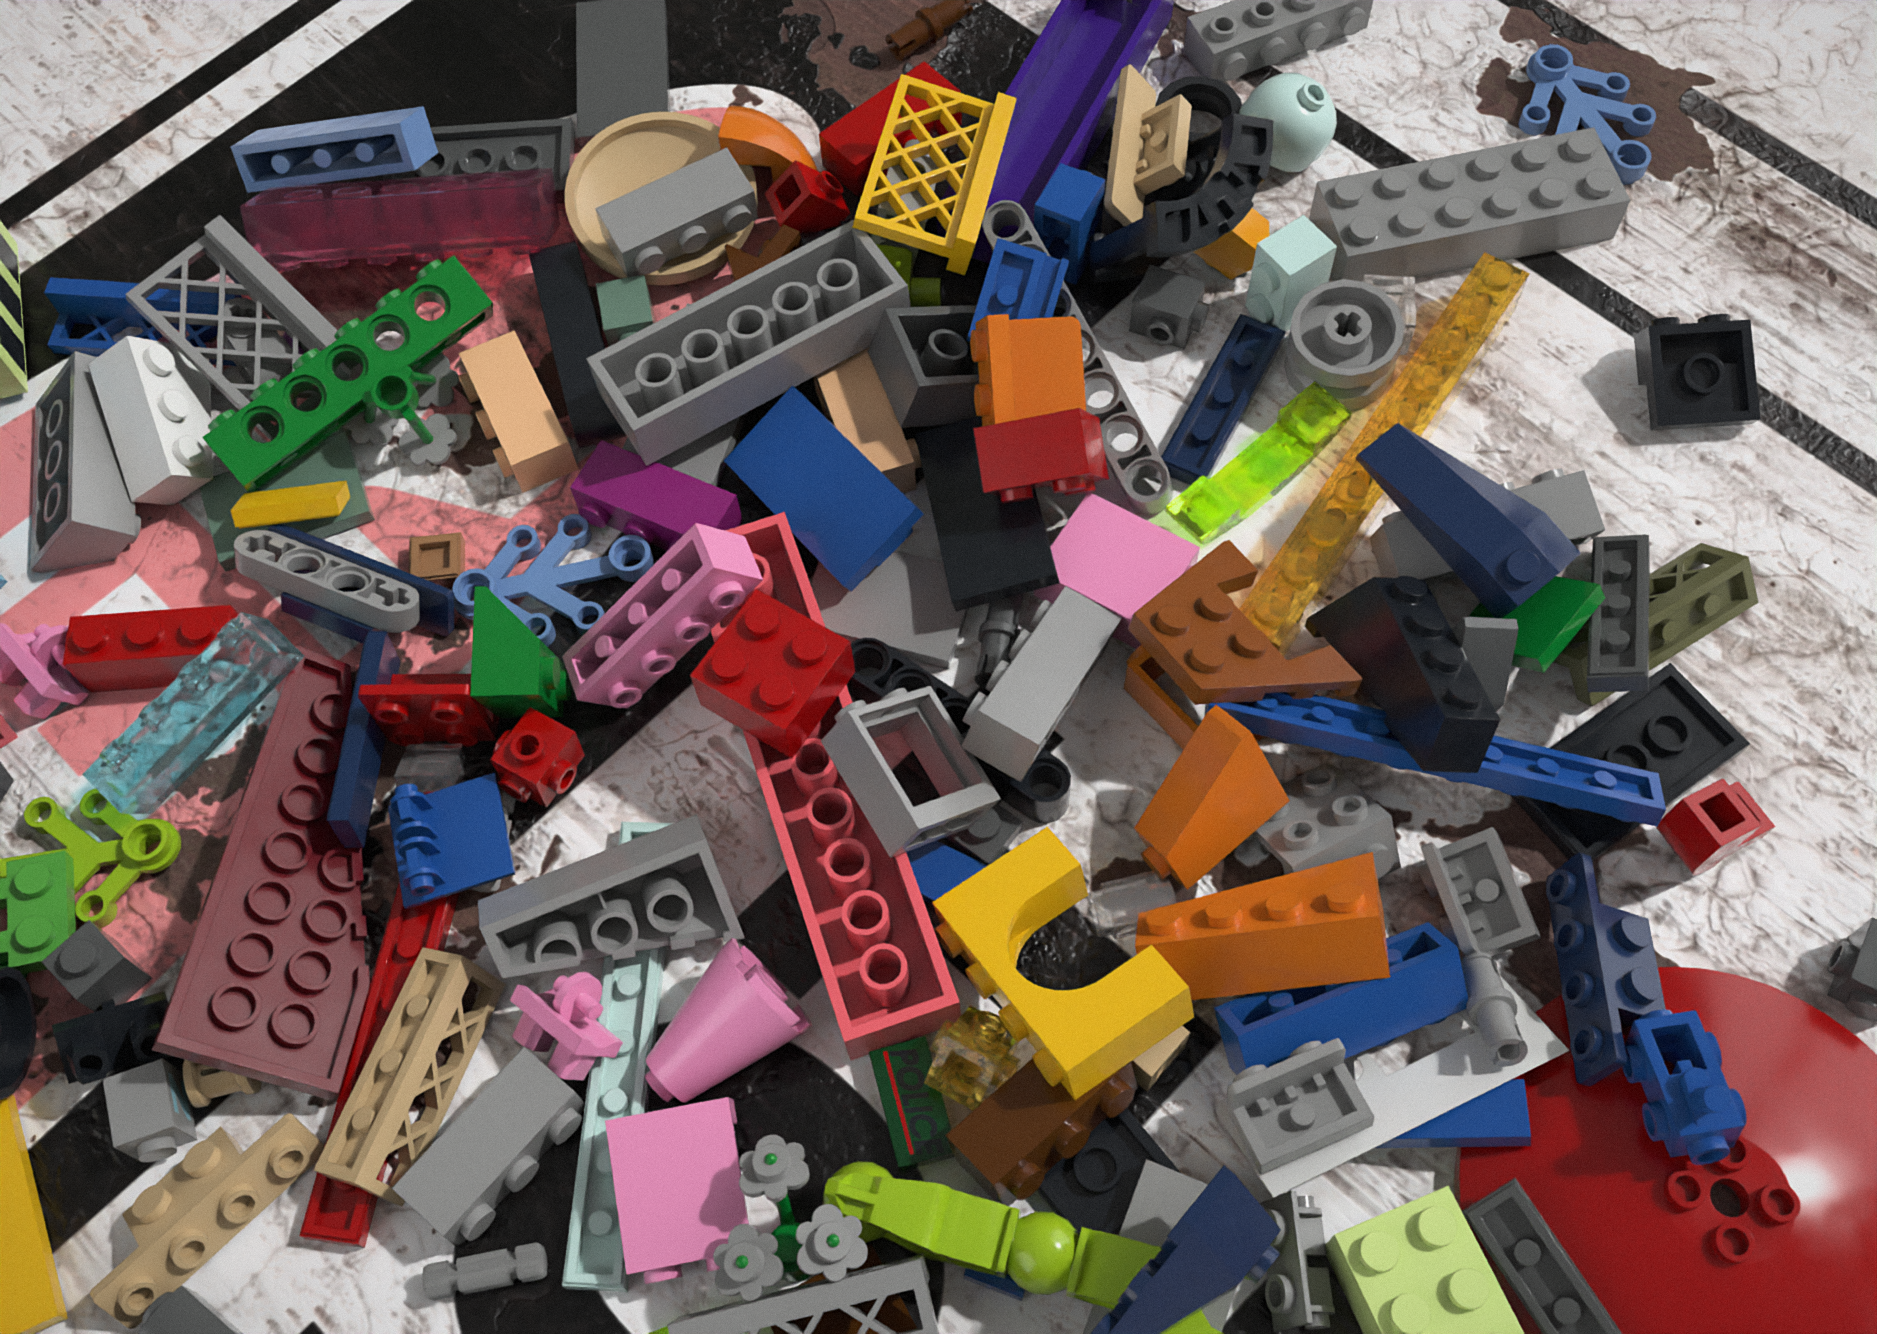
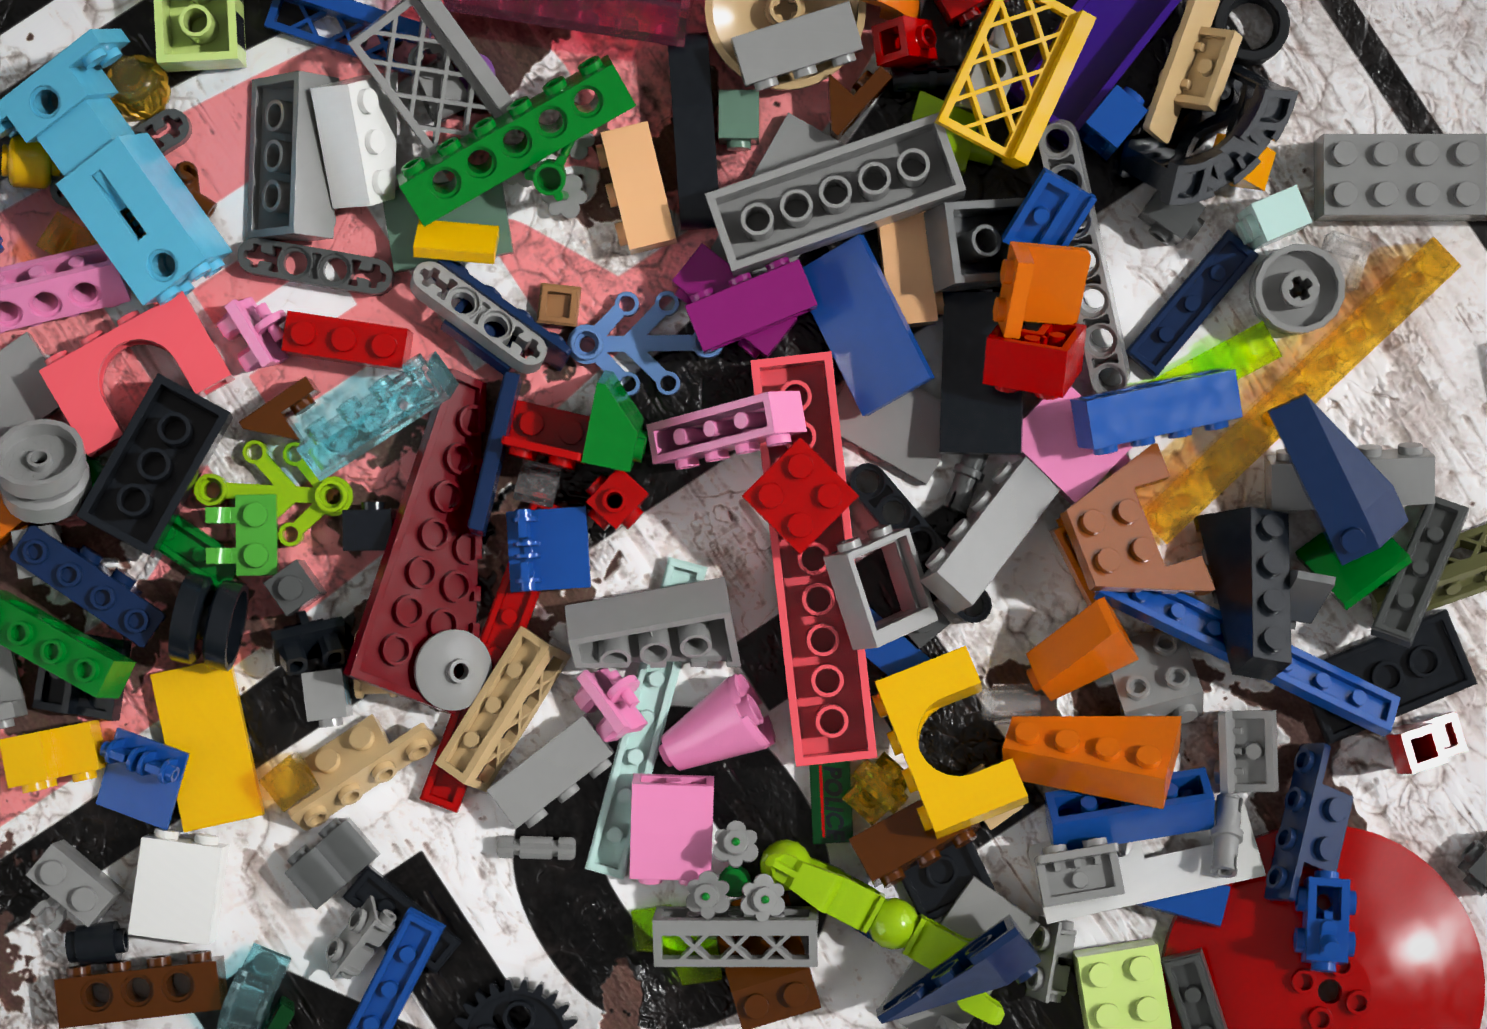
camera: 10 degrees right, 25 degrees up
light aqua cylinder [1239,73,1337,172] -> none
none -> dark grey beam [238,238,395,296]
none -> reddish brown slope [239,376,321,442]
none -> clear yellow brick [258,752,319,812]
none -> black brick [342,502,396,551]
none -> light grey dish [414,629,492,711]
none -> magenta brick [685,257,818,355]
none -> blue brick [1070,368,1243,455]

